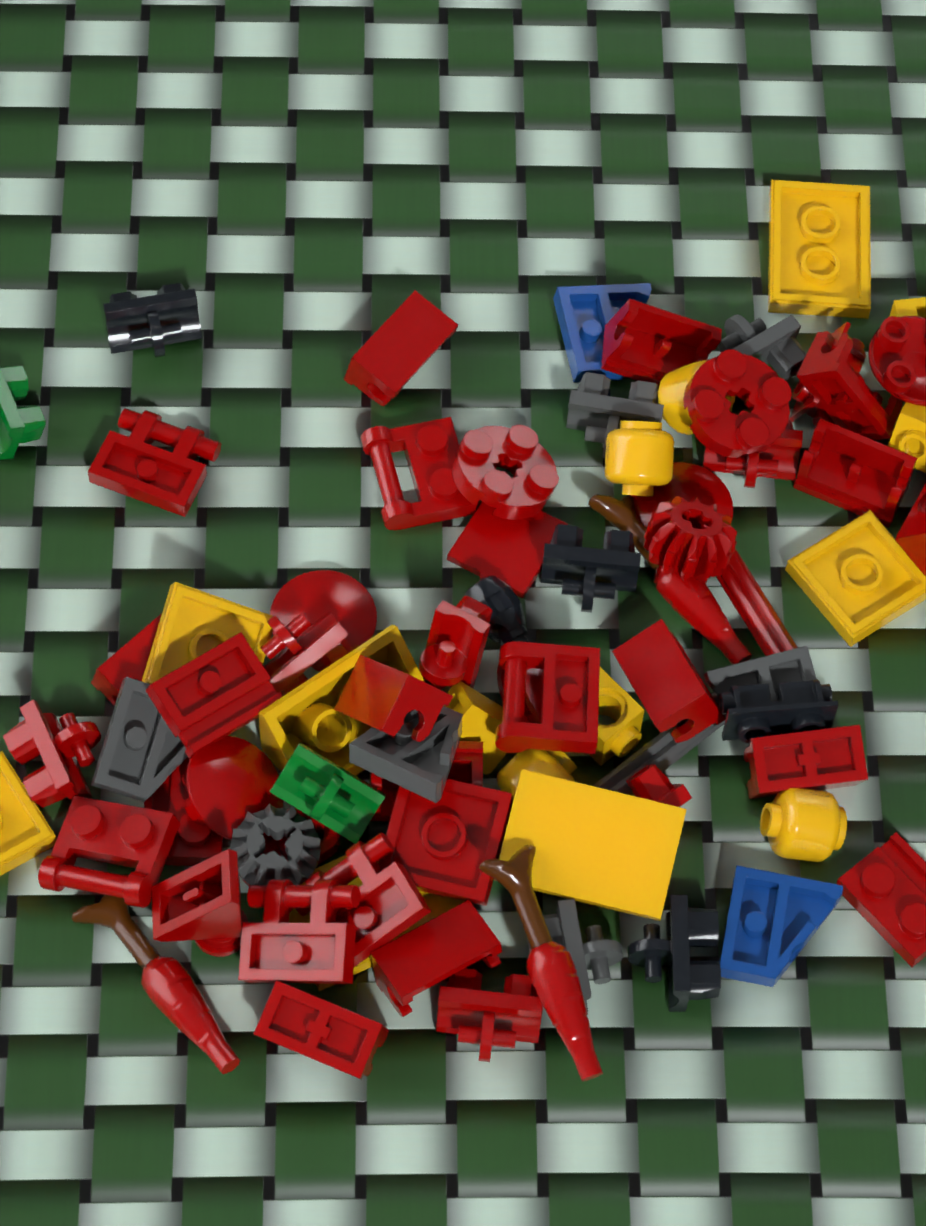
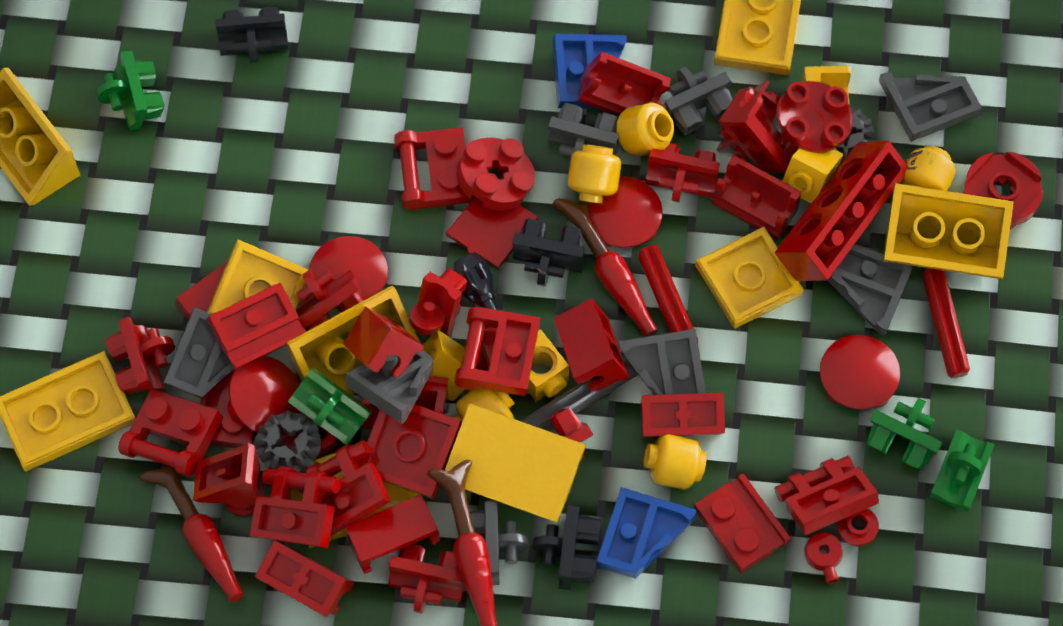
camera: 10 degrees right, 5 degrees up
red plate [88,408,222,517] -> none
red hinge [344,290,458,406] -> none
red gear [643,496,737,583] -> none
red plate [683,349,792,458] -> none
black hinge [719,679,839,743] -> none

